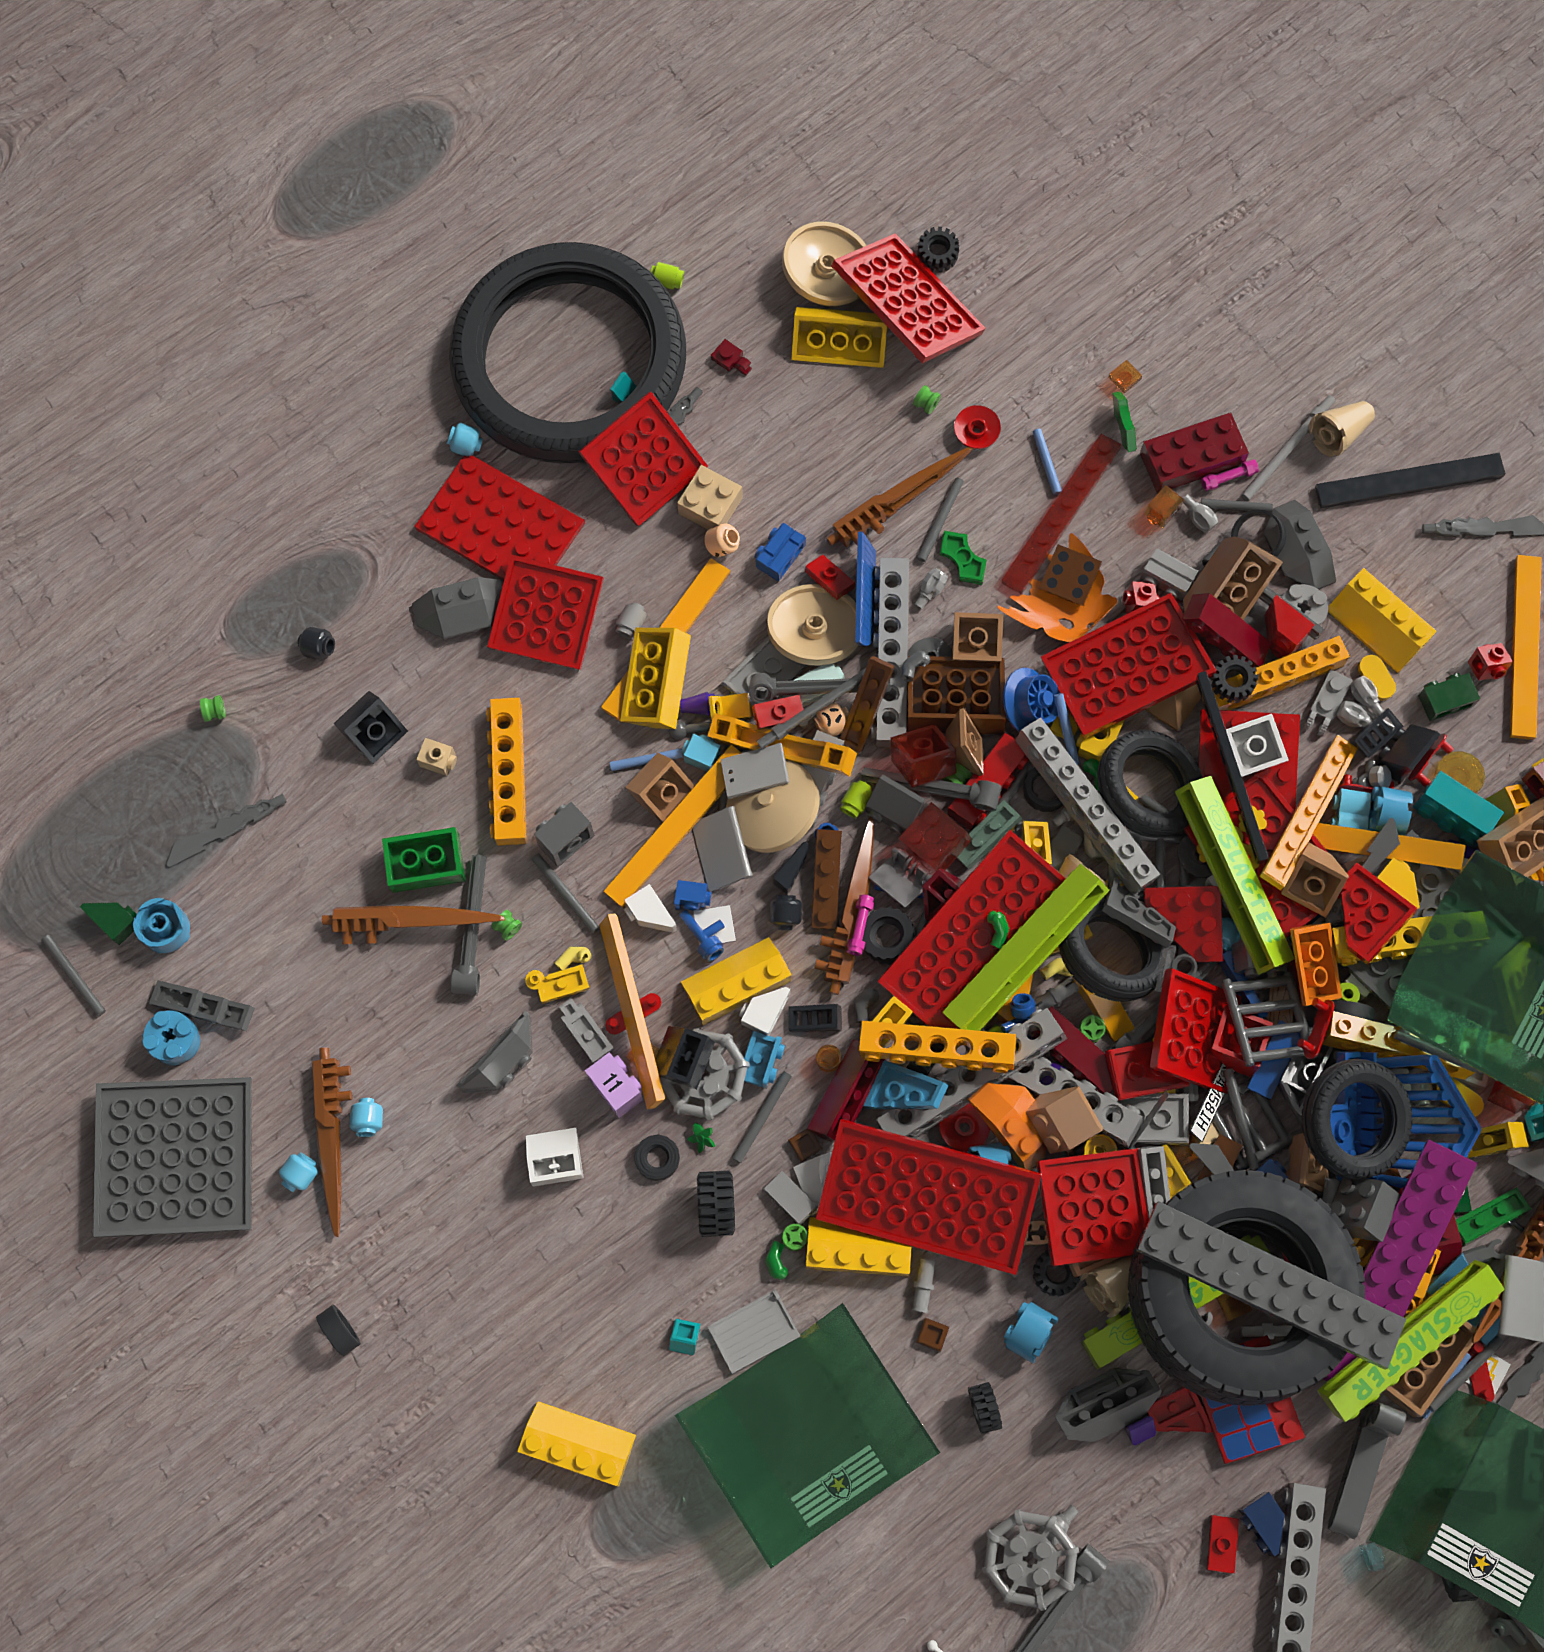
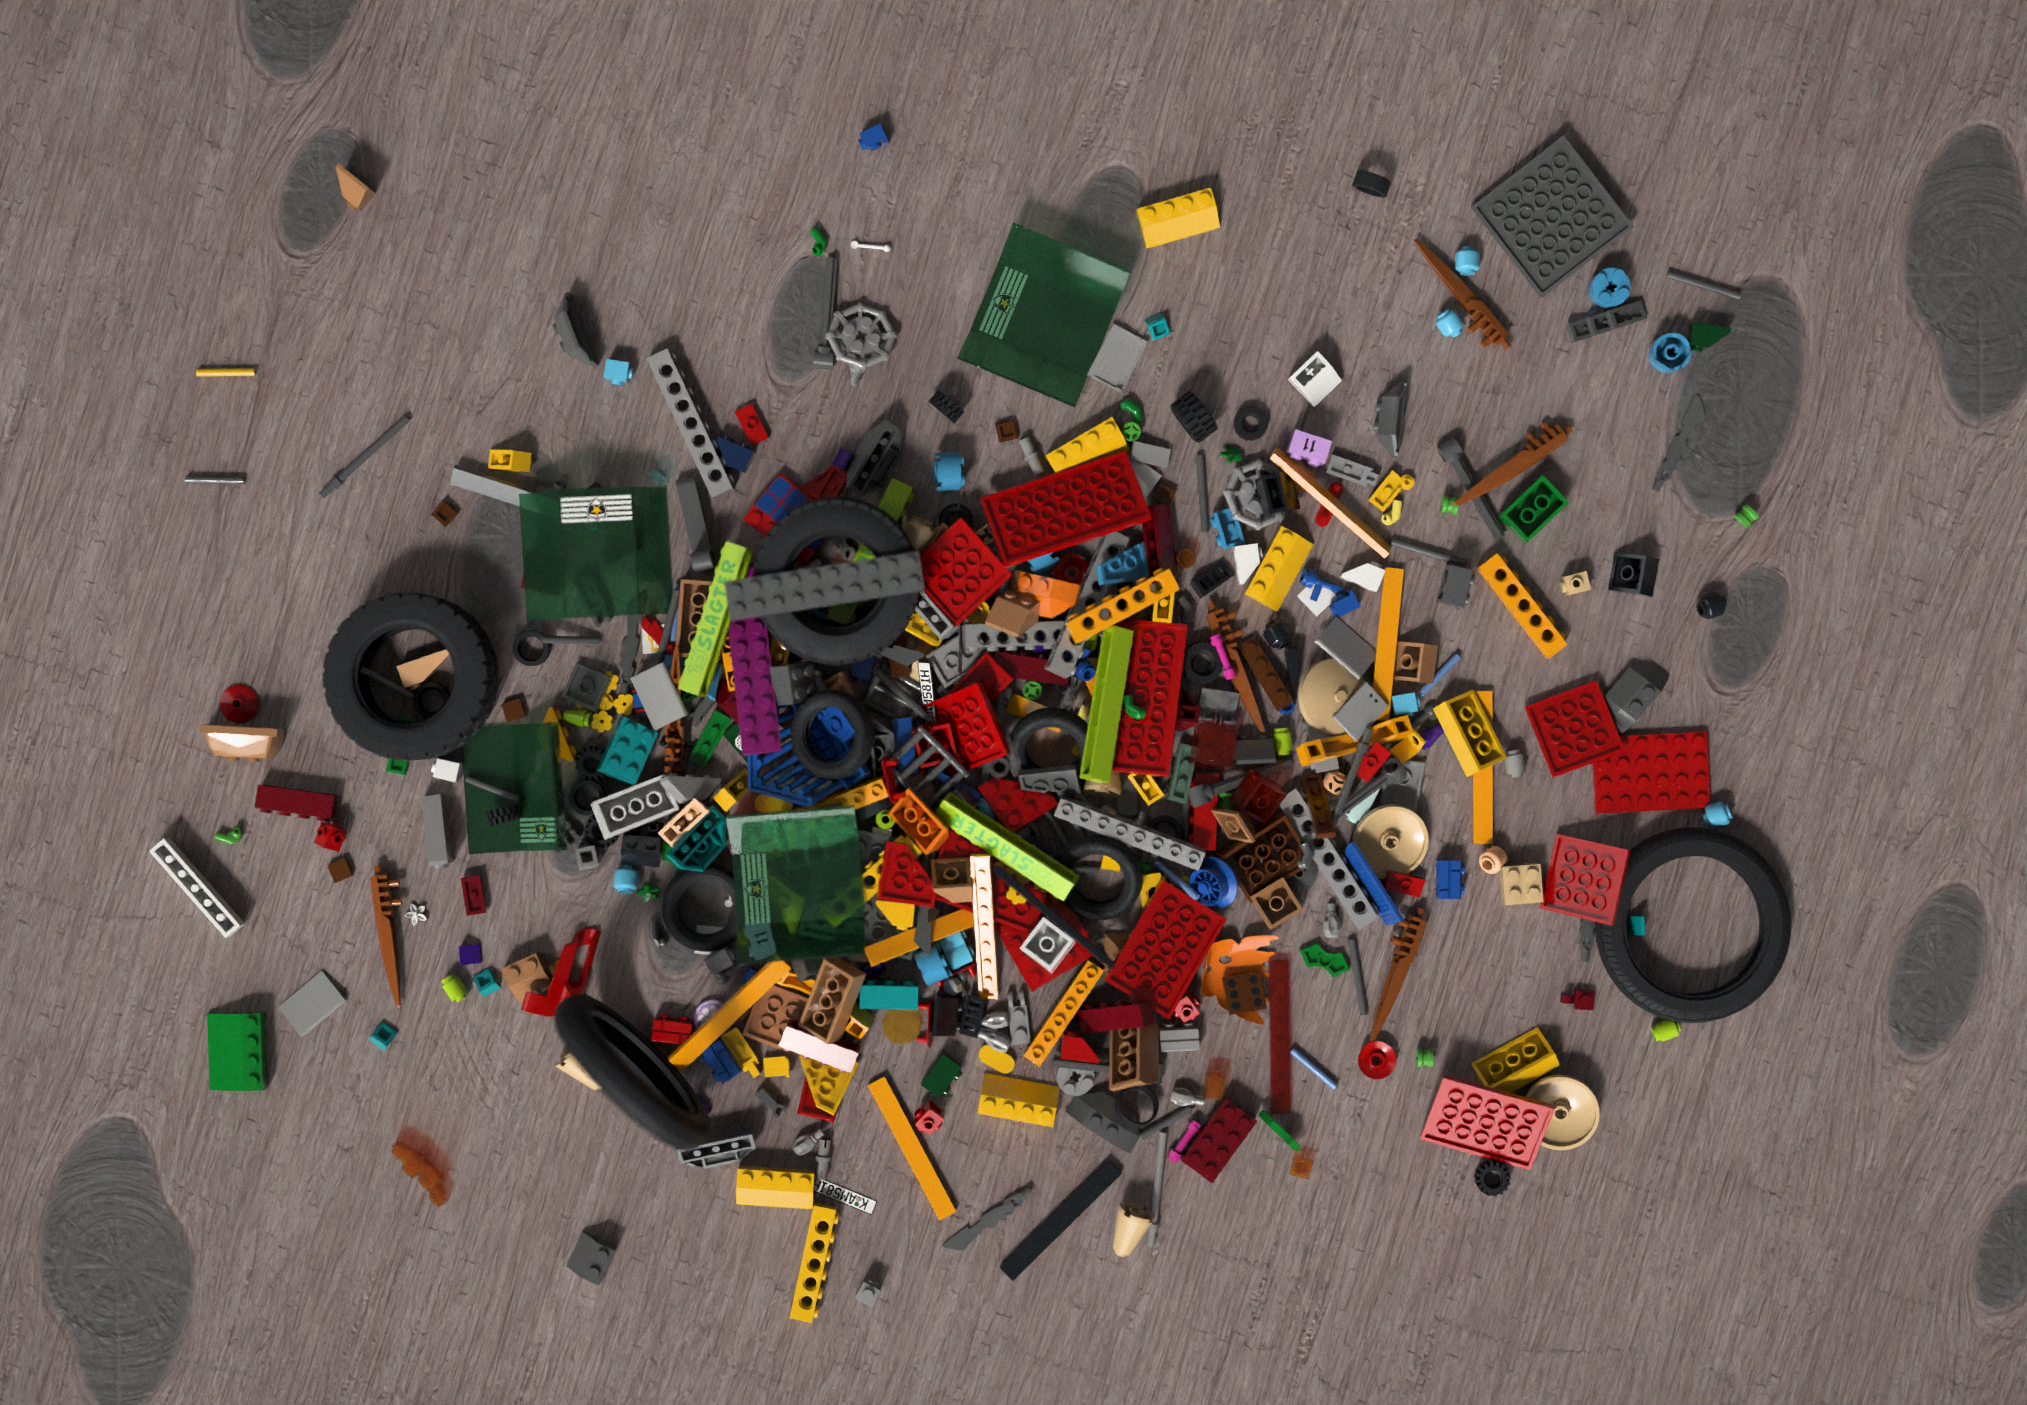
camera: 140 degrees right, 15 degrees up
black tyre [1211,655,1258,703] -> none

